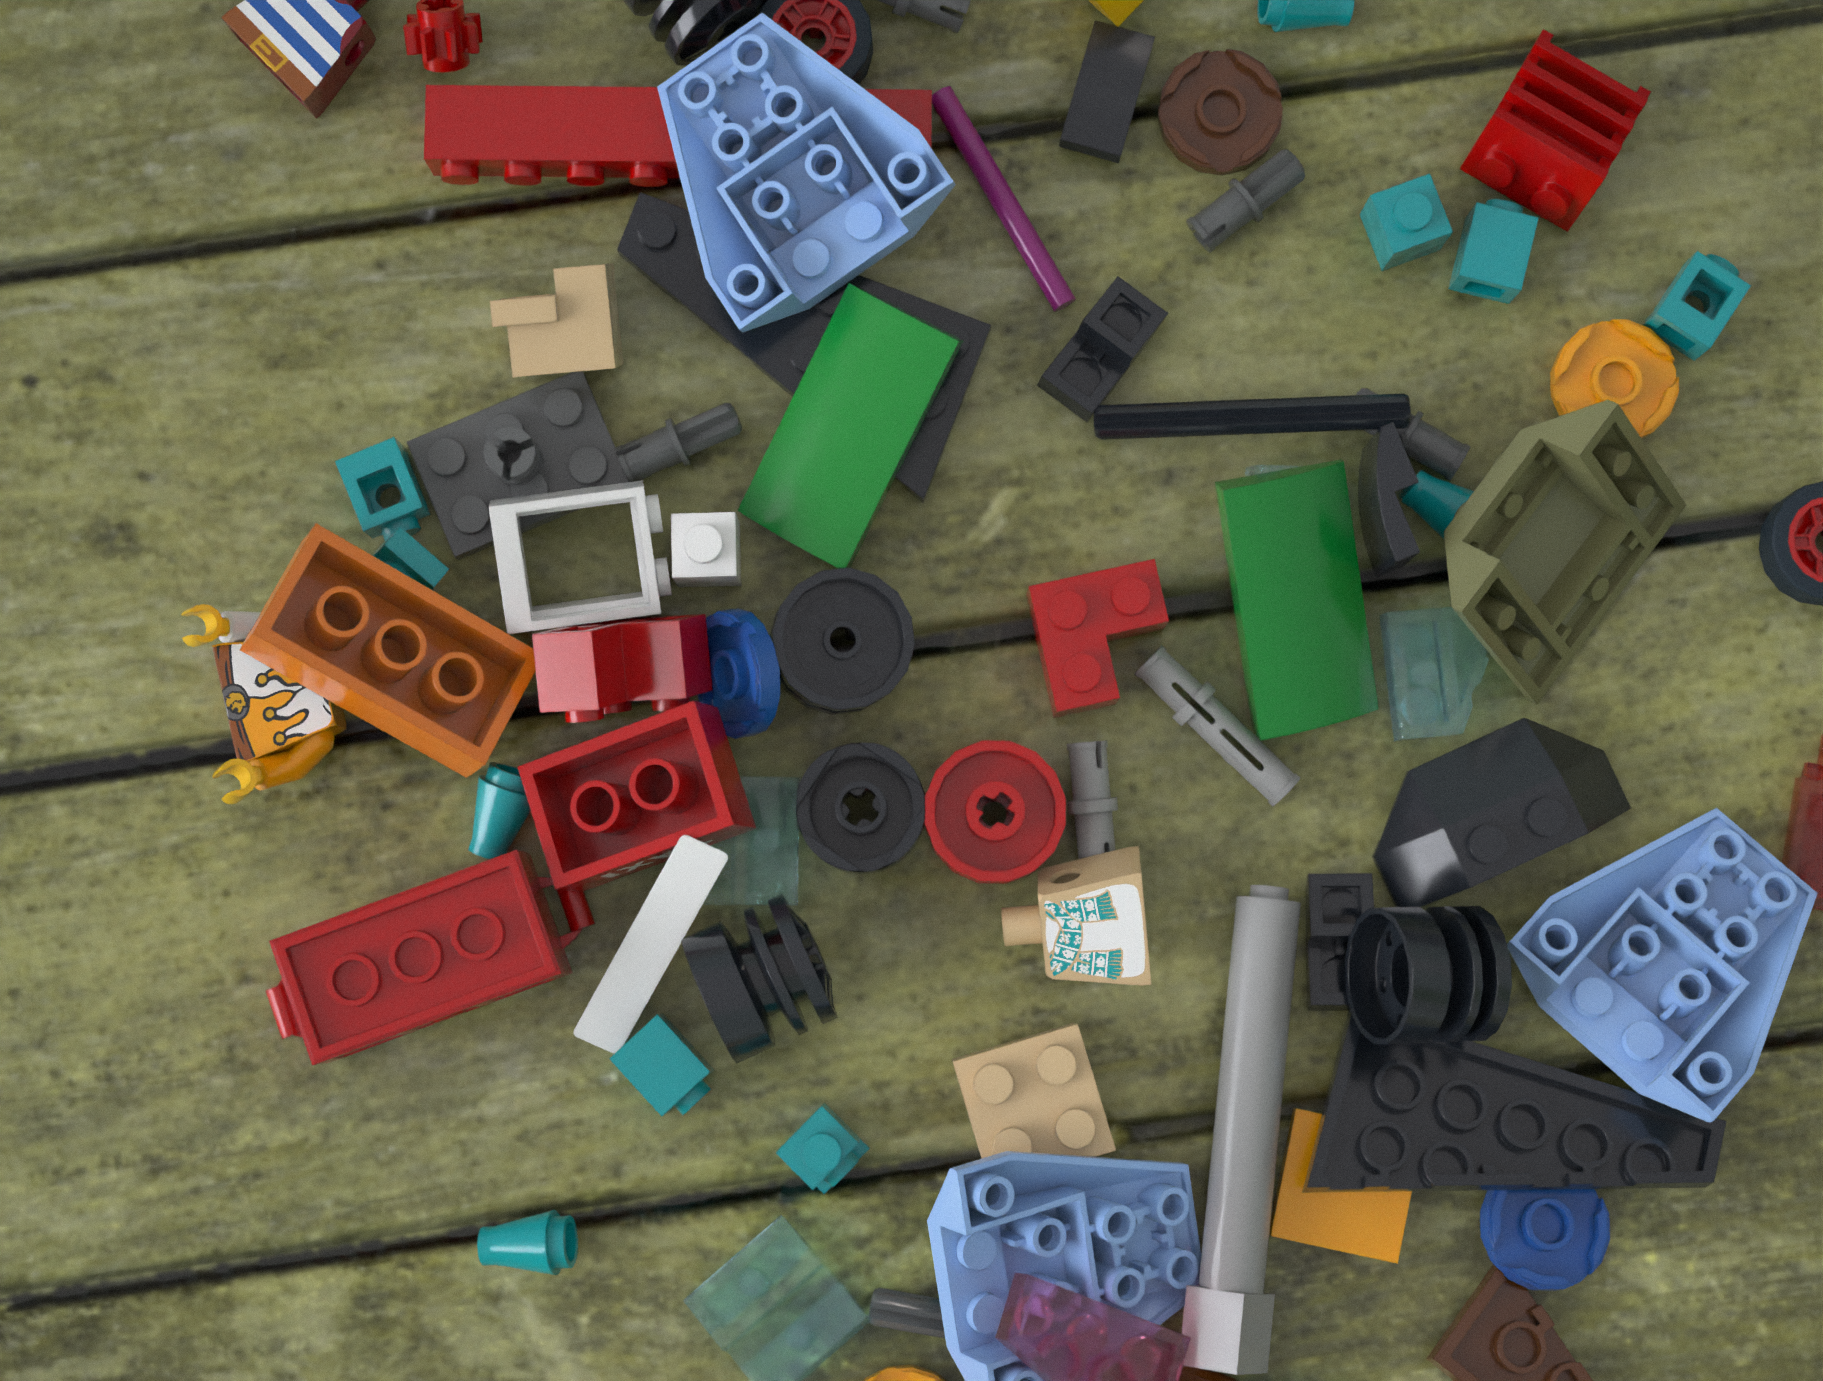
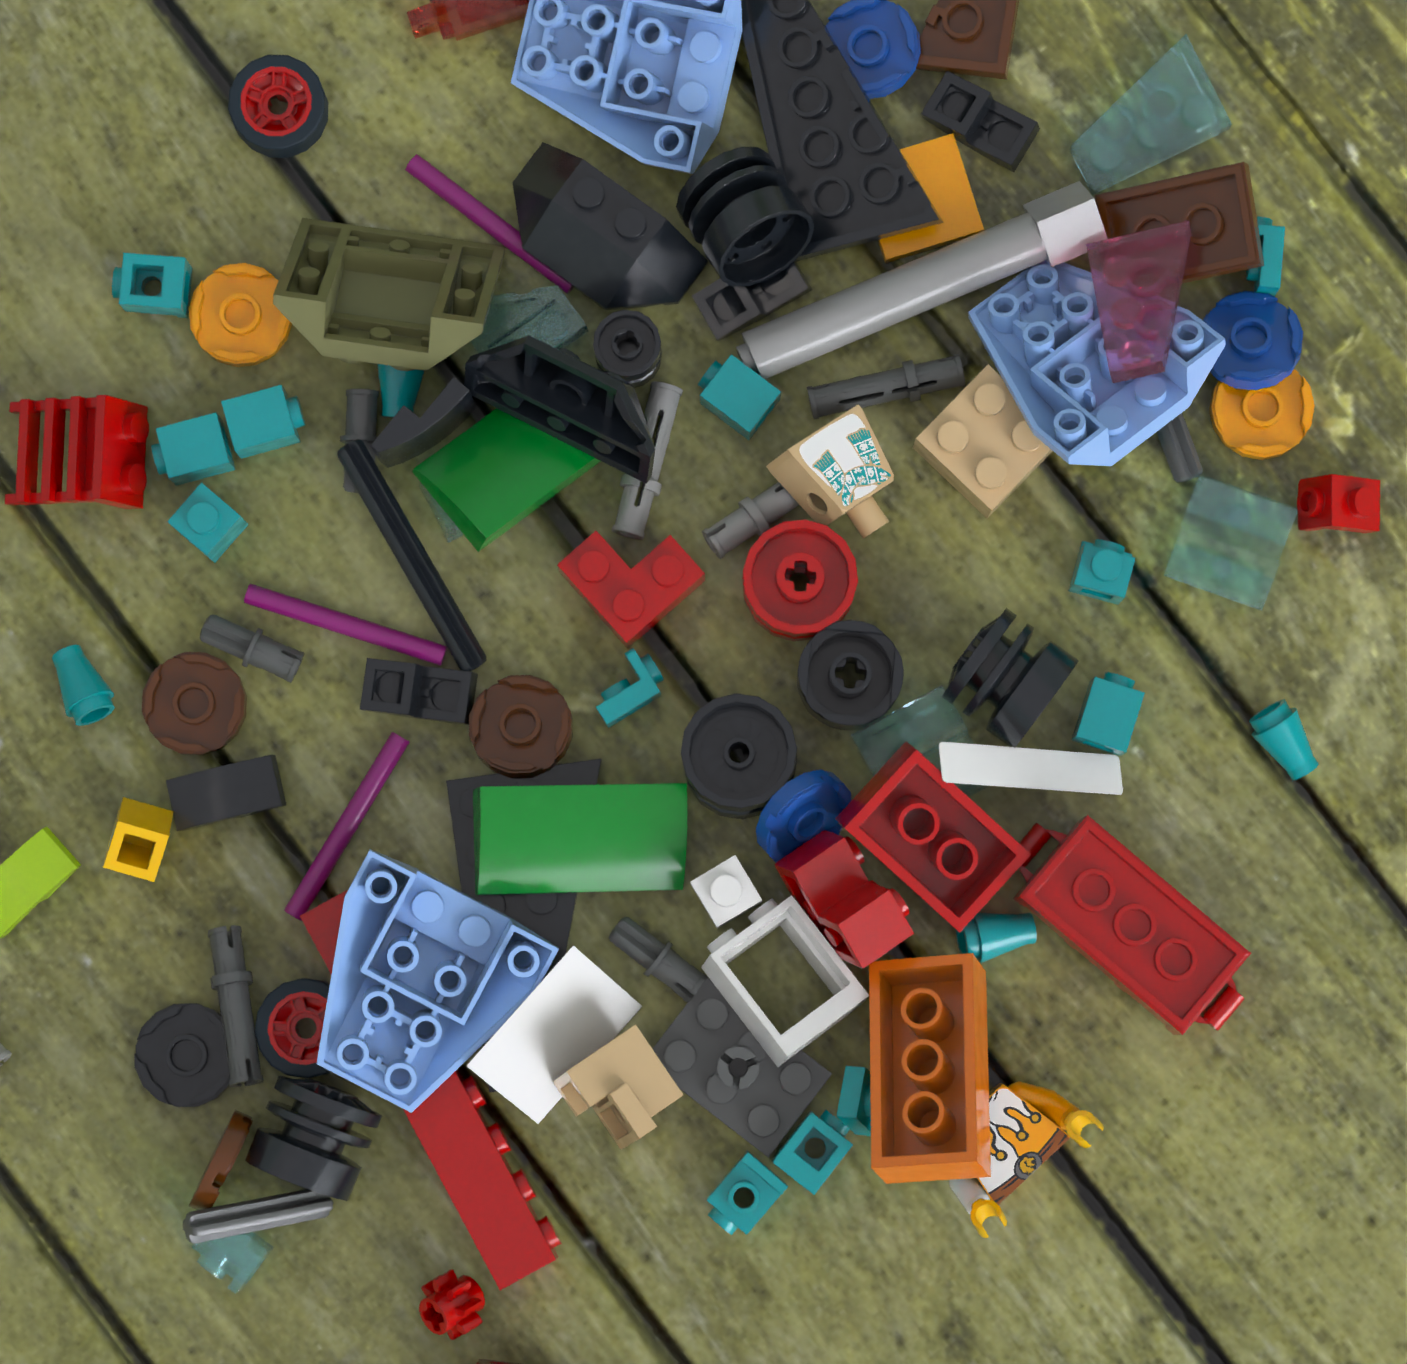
camera: 120 degrees left, 0 degrees up
none -> teal brick [221,385,306,459]
none -> magenta bar [244,583,447,666]
none -> magenta bar [405,154,574,294]
none -> black wedge [464,335,655,484]
none -> white sticker [466,946,642,1124]
none -> reddish brown tile [469,675,573,778]
none -> black wheel [593,310,662,388]
none -> teal bracket [596,648,664,729]
none -> teal brick [698,354,781,440]
none -> teal brick [706,1150,788,1235]
none -> dark grey pin [807,354,966,419]
none -> black slope [921,71,1040,172]

